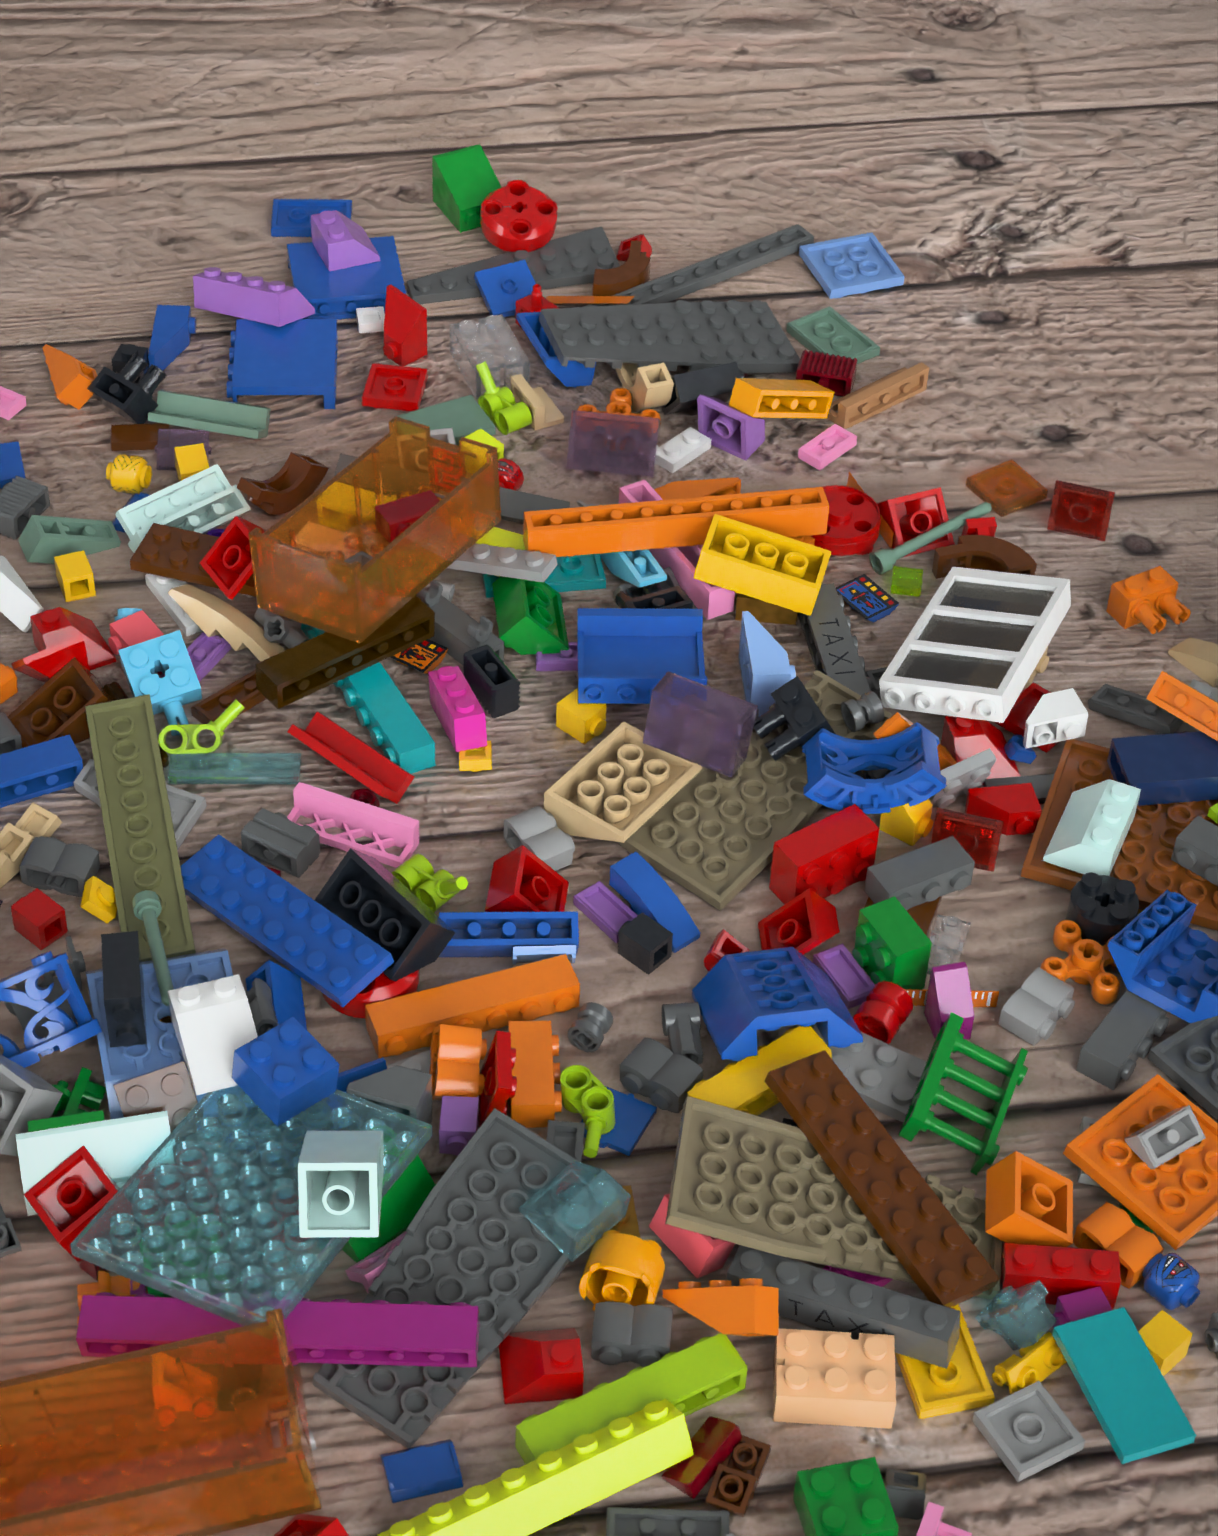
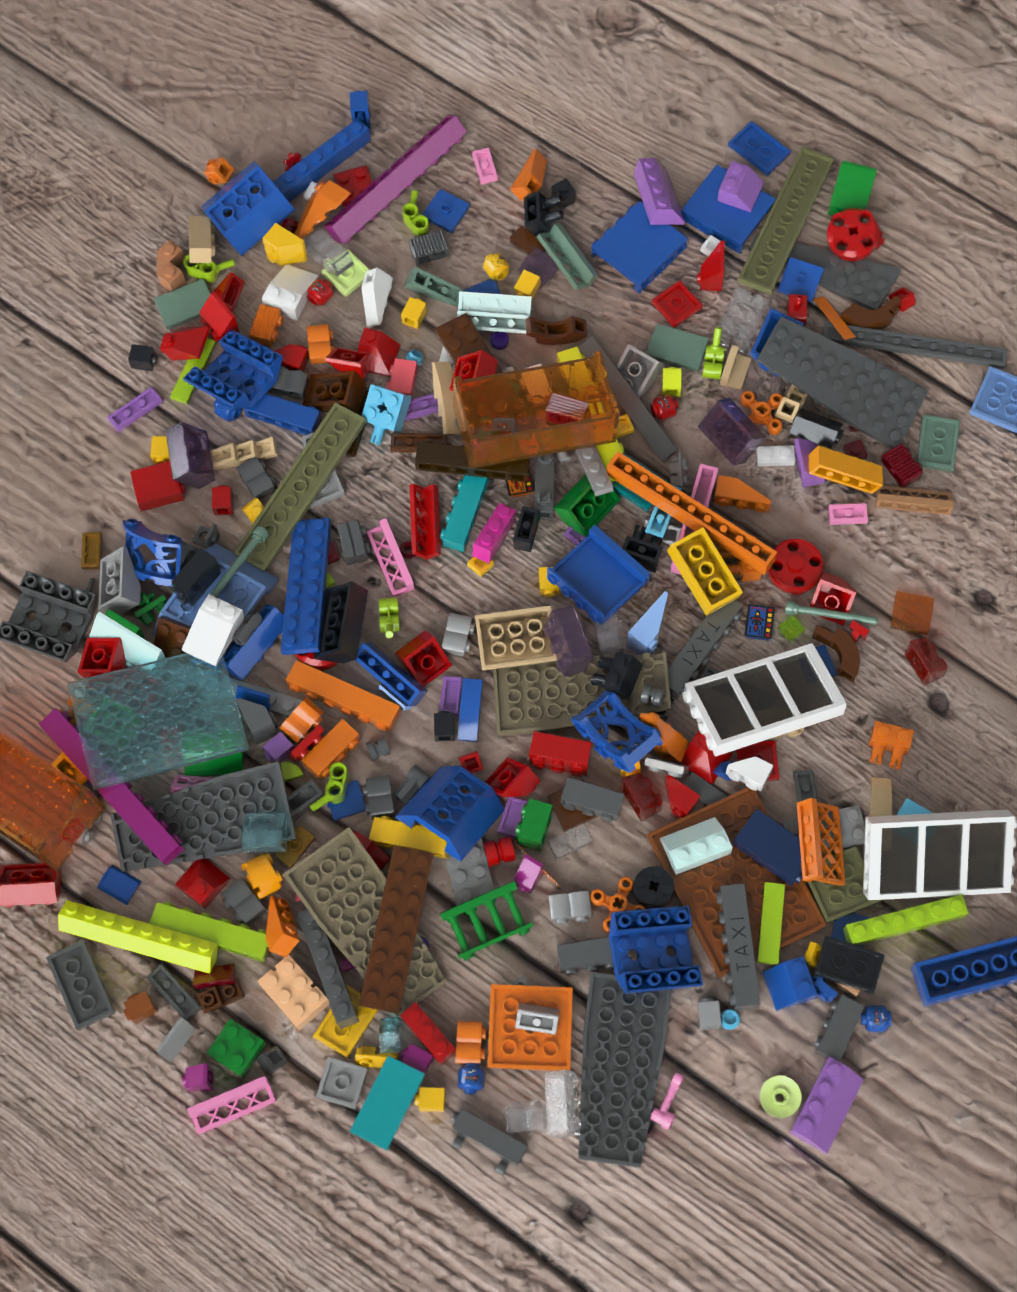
camera: 50 degrees right, 25 degrees up
blue slope [148,305,197,371] -> none
lime beam [158,699,245,754] -> none
clear light blue tile [168,753,301,784] -> none
blue brick [232,1017,340,1127] -> none
light aqua slope [298,1131,384,1237] -> none
orange brick [985,1151,1073,1247] -> none
none -> olive plate [737,146,834,295]

